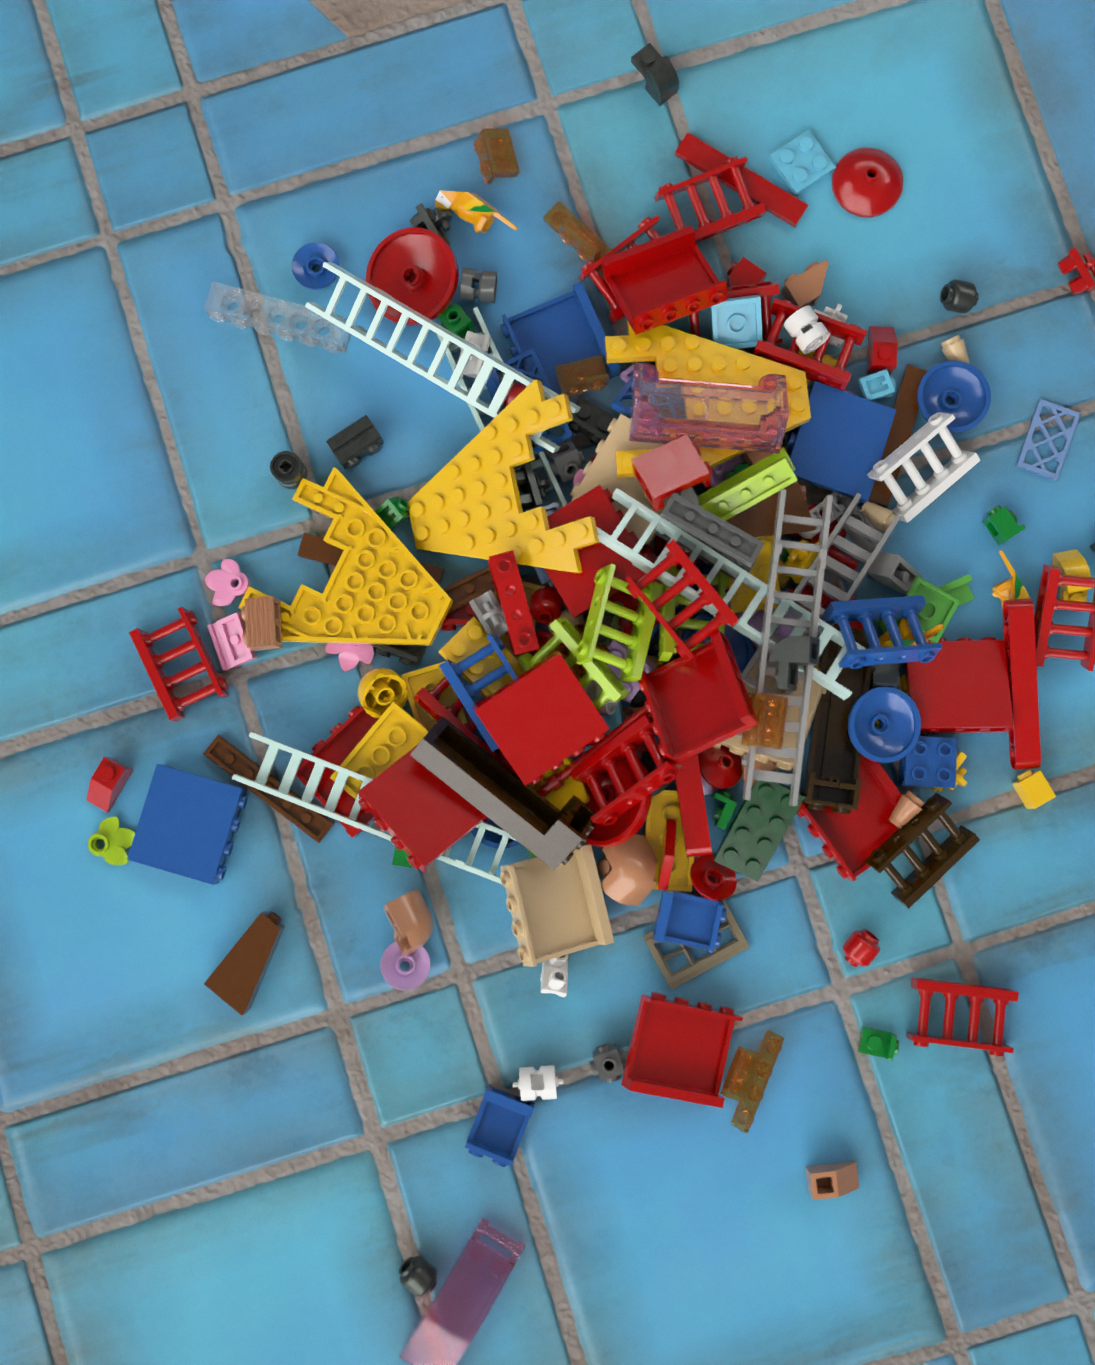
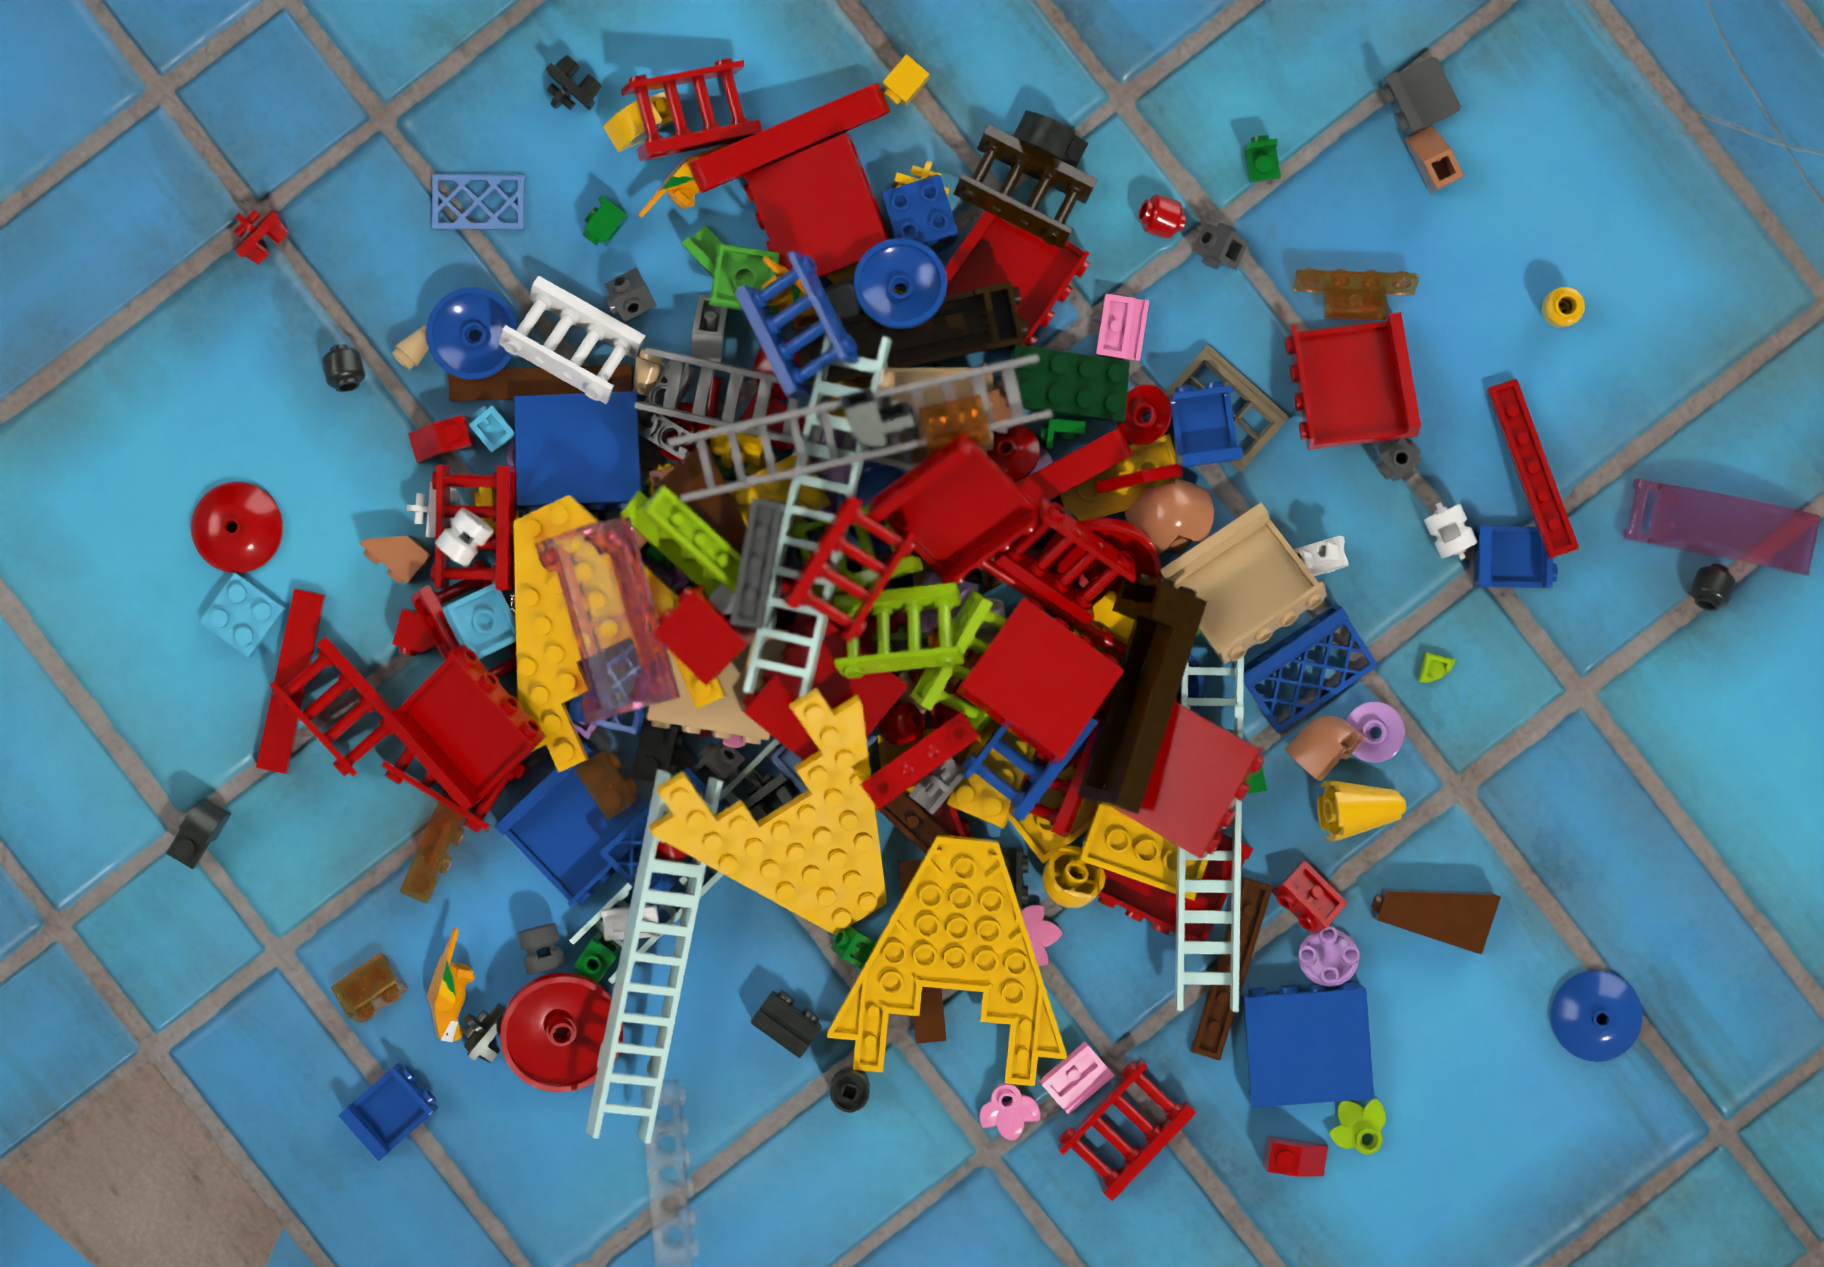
camera: 120 degrees left, 5 degrees up
nougat brick [241,596,283,651] -> none
blue dish [292,242,340,290] -> none
nougat cone [888,790,925,829] -> none
red fence [906,977,1019,1056] -> none
none -> blue panel [338,1063,438,1161]
none -> dark grey brick [604,267,657,322]
none -> pearl dark grey brick [1013,110,1088,168]
none -> bright pink plate [1096,294,1149,362]
none -> dark grey brick [1193,222,1249,270]
none -> blue fence [1243,603,1379,734]
none -> red bracket [1272,860,1347,934]
none -> lavender dish [1298,926,1360,987]
none -> yellow cone [1317,780,1406,842]
none -> dark grey bracket [1380,57,1461,137]
none -> lime tile [1417,652,1456,683]
none -> red tile [1487,379,1579,560]
none -> yellow head [1542,287,1585,328]
none -> blue dish [1550,970,1643,1062]

